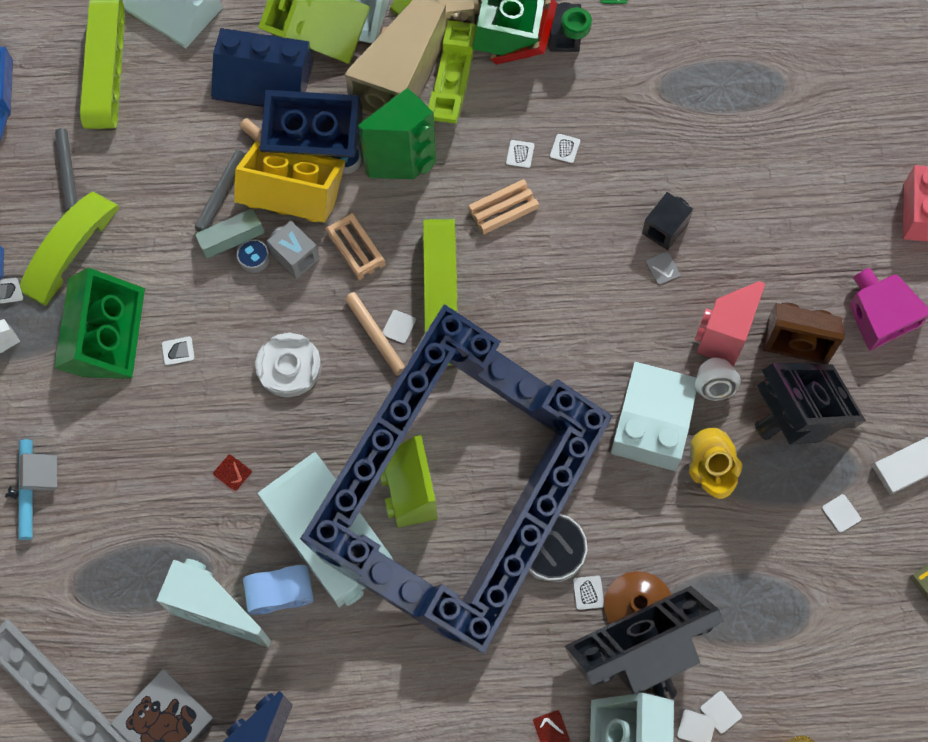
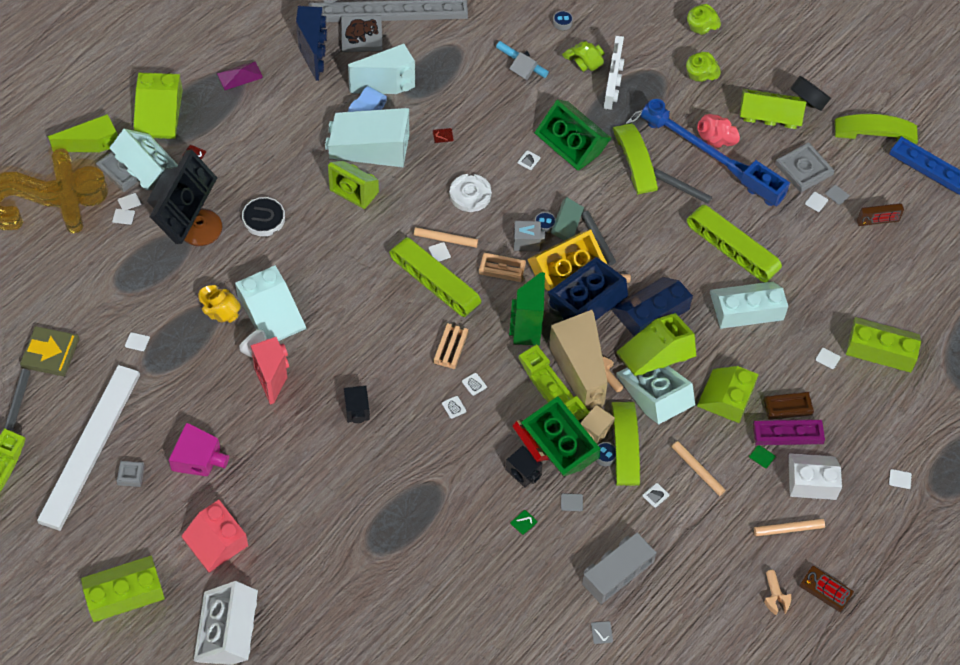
camera: 130 degrees right, 10 degrees down
dark blue slope [300,304,613,653] -> none
green tile [561,7,592,39] -> none
white sticker [573,576,604,610] -> none
light grey sticker [646,252,680,284] -> none
black brick [755,363,866,445] -> none
reddish brown slope [763,302,845,364] -> none

